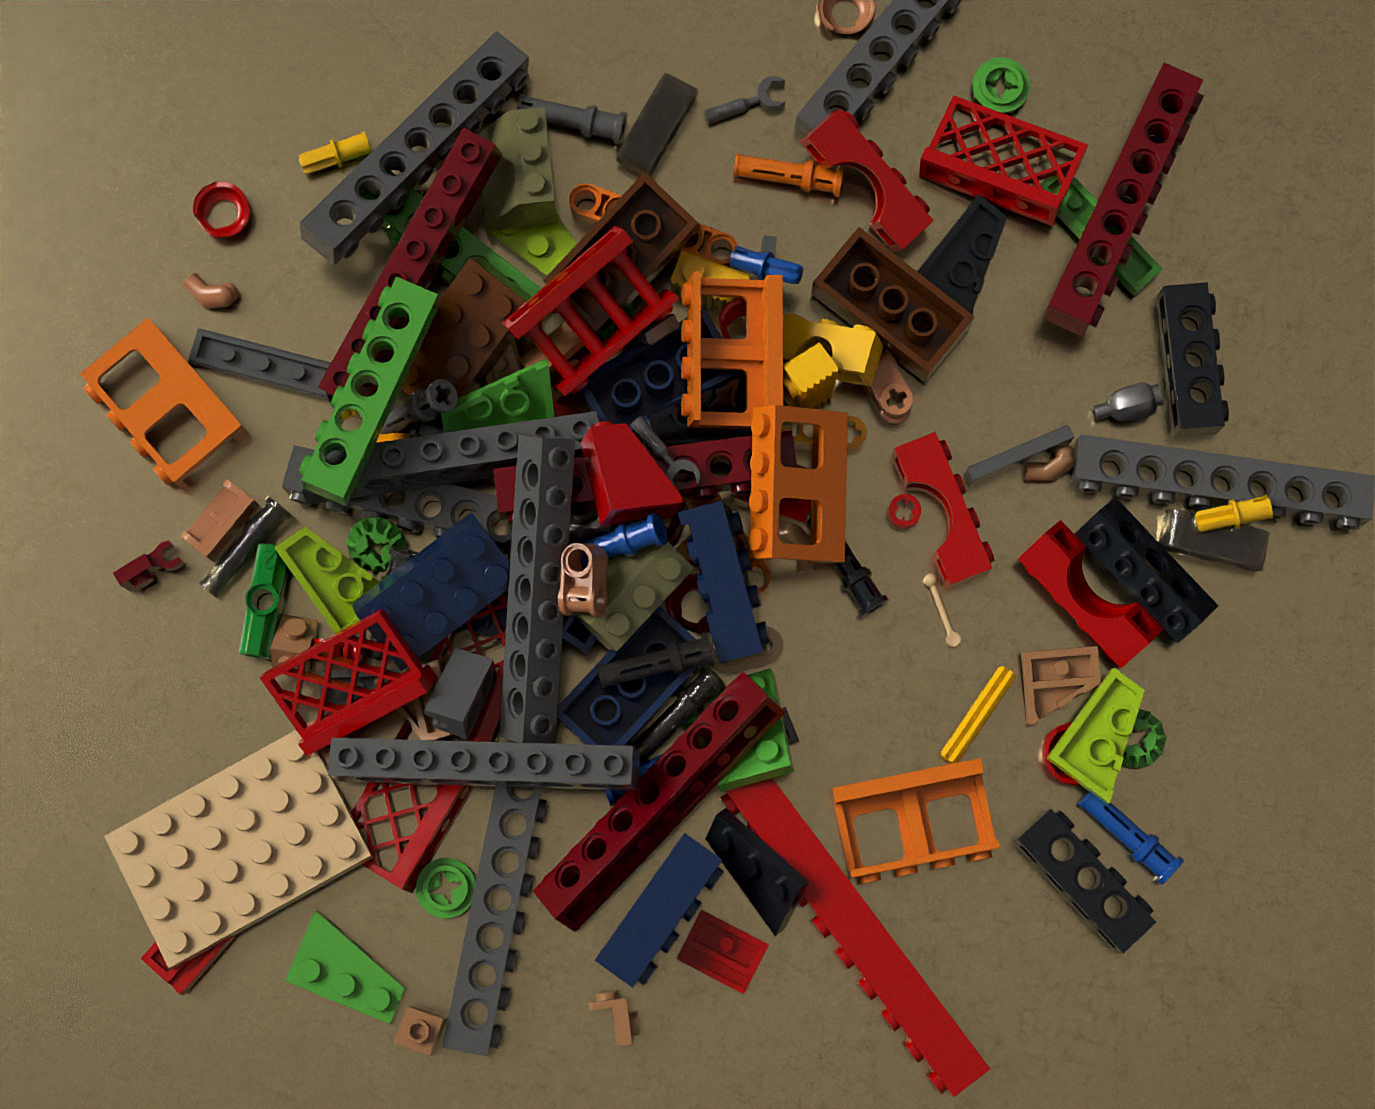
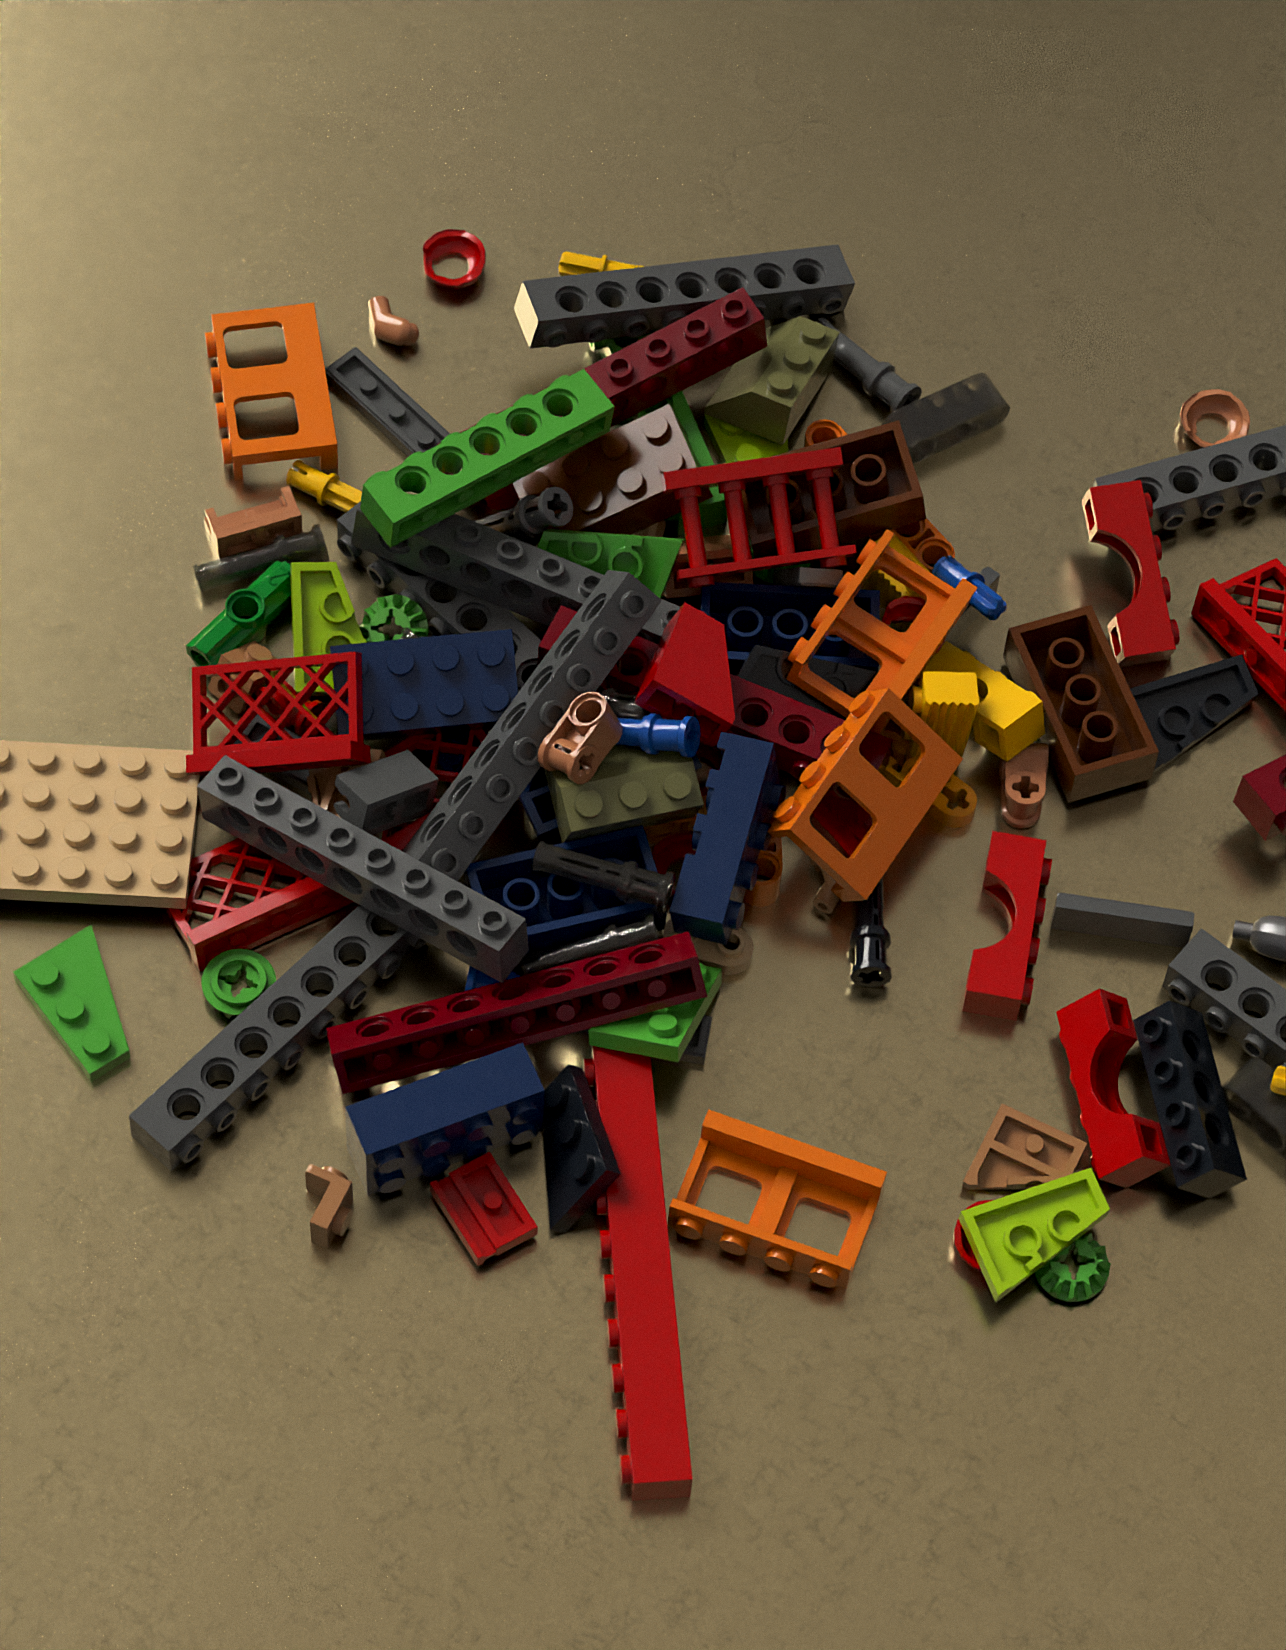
camera: 25 degrees right, 20 degrees down
dark red plate [113,541,184,591] -> none
medium nougat brick [394,1005,448,1056] -> none
dark grey piece [630,416,700,487] -> none
dark grey piece [704,76,785,124] -> none
orange pin [733,153,845,197] -> none
red bush [887,494,921,529] -> none
tan hinge [924,573,961,647] -> none
yellow axle [941,666,1016,764] -> none
black brick [1013,809,1157,954] -> none
medium nougat arm [1024,445,1076,481] -> none
blue pin [1078,792,1184,885] -> none
none -> yellow axle [286,460,362,513]

